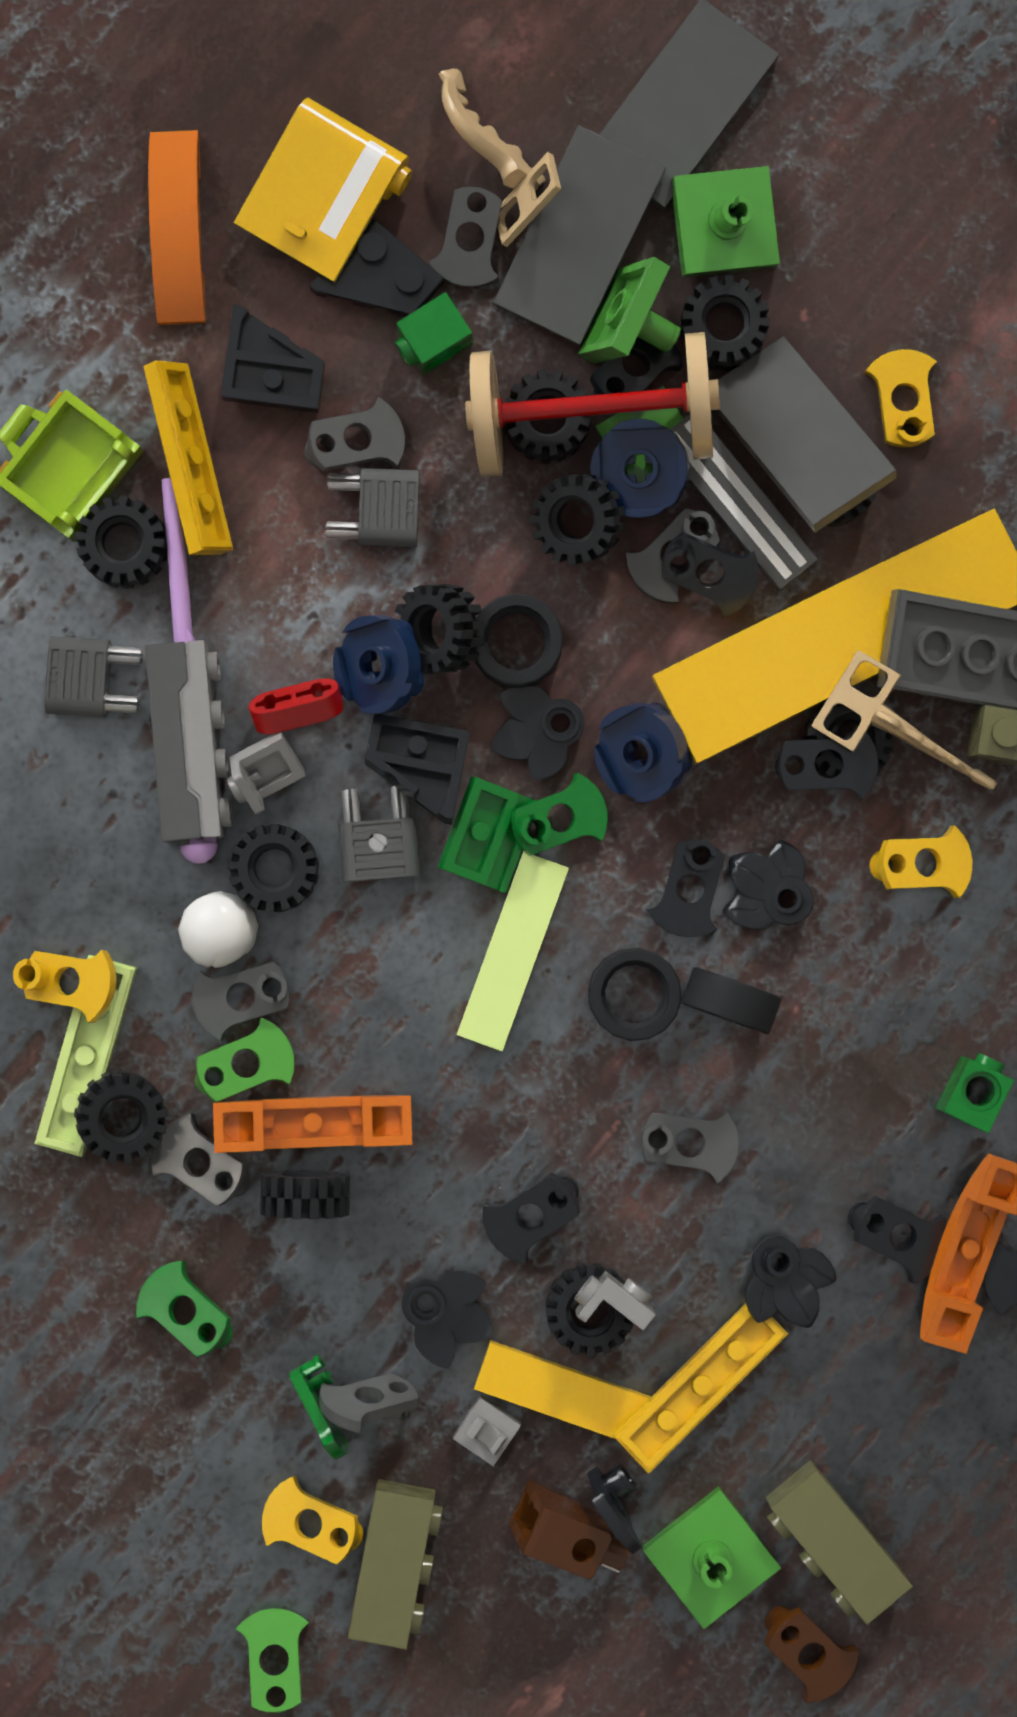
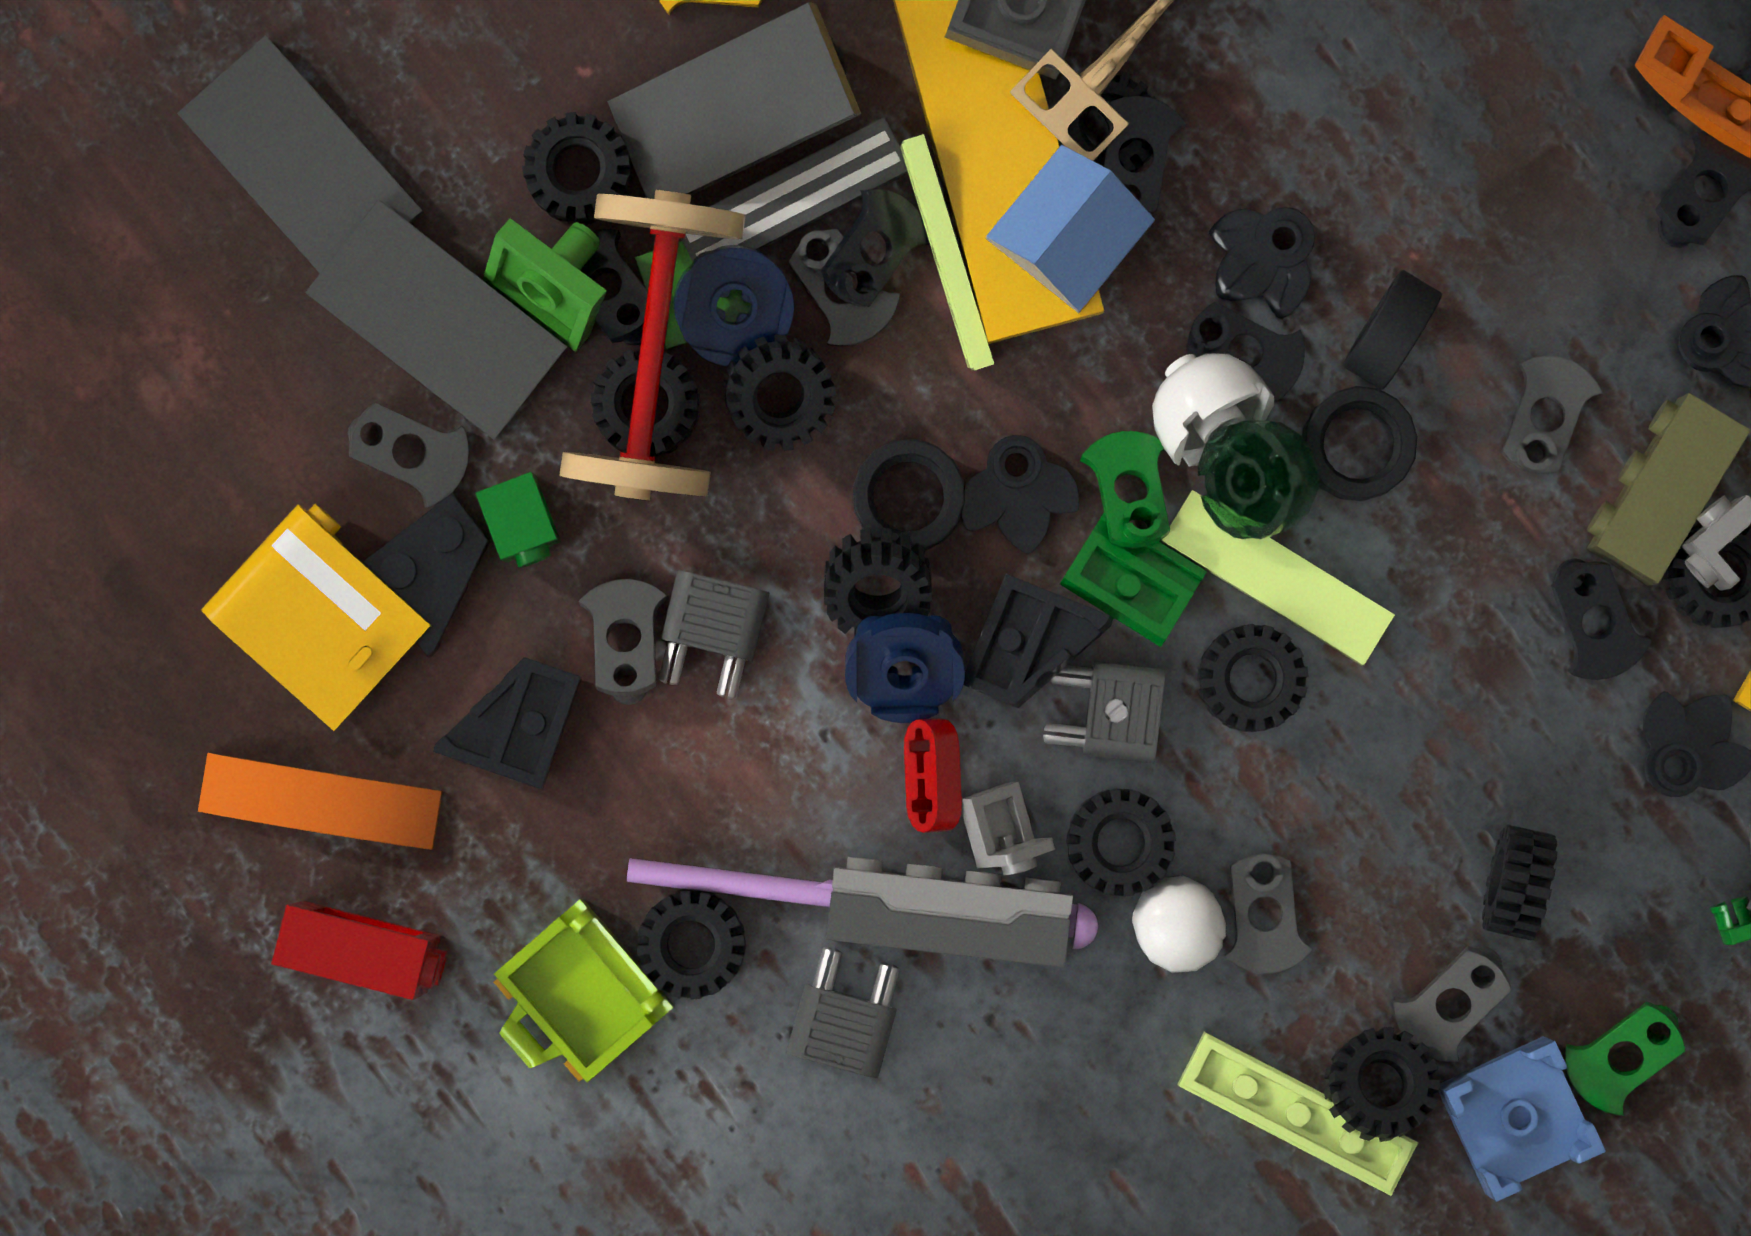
camera: 70 degrees left, 0 degrees up
yellow piece [13,949,116,1023] -> none
yellow tile [143,360,233,555] -> none
bright green piece [195,1018,294,1102] -> none
orange slope [213,1095,412,1153] -> none
tan piece [439,68,561,247] -> none
dark blue plate [594,702,692,803] -> none
bright green tile [670,166,780,277] -> none
yellow piece [869,825,973,899] -> none
green brick [935,1053,1014,1134] -> none
none -> red window [271,901,447,1000]
none -> yellowish green tile [900,134,994,370]
none -> medium blue slope [986,145,1155,314]
none -> white cylinder [1152,353,1274,467]
none -> black tyre [1197,624,1309,732]
none -> clear green cylinder [1198,419,1319,539]
none -> medium blue panel [1438,1036,1606,1202]
none -> olive brick [1586,393,1751,586]

